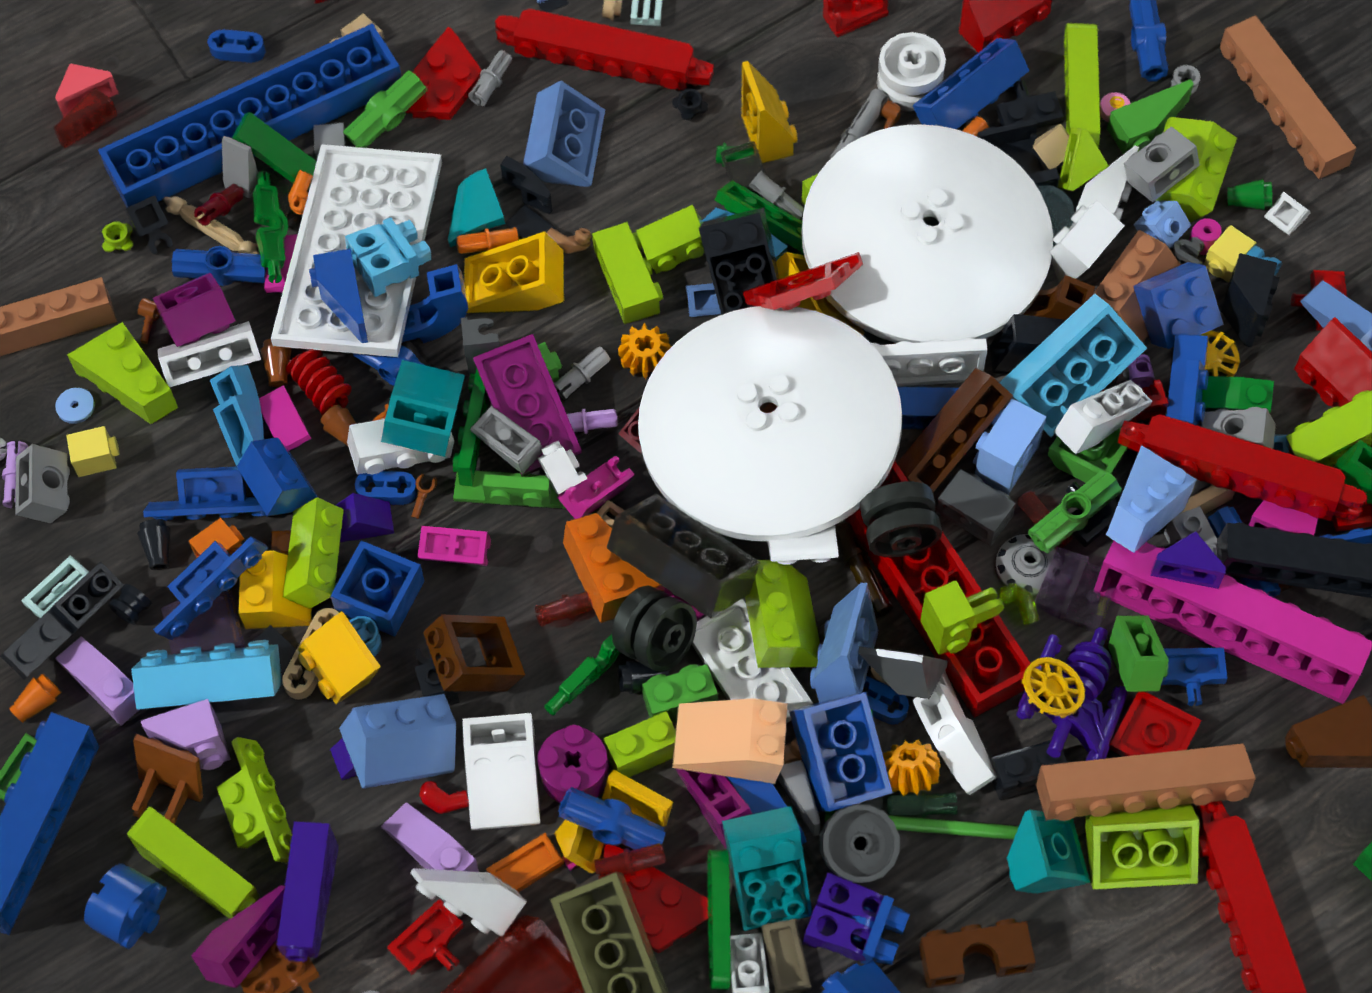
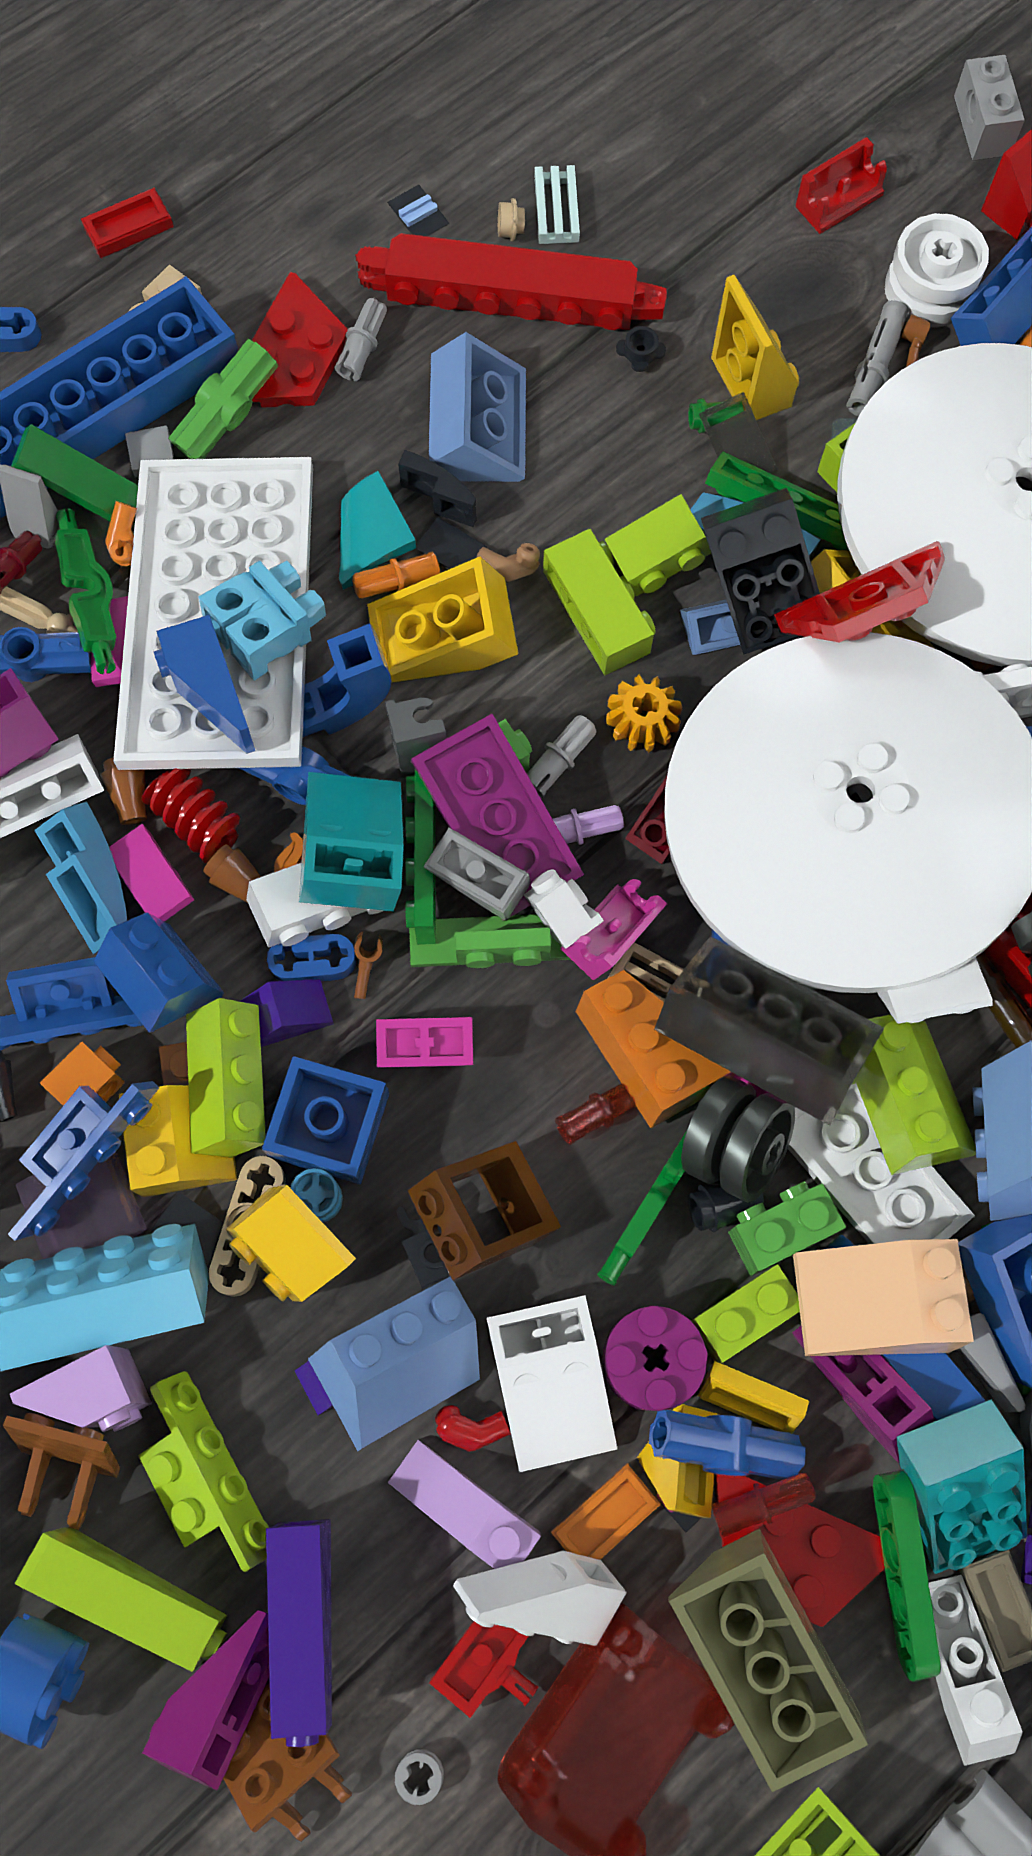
camera: 10 degrees left, 10 degrees up
light grey axle [749,171,804,220] -> none

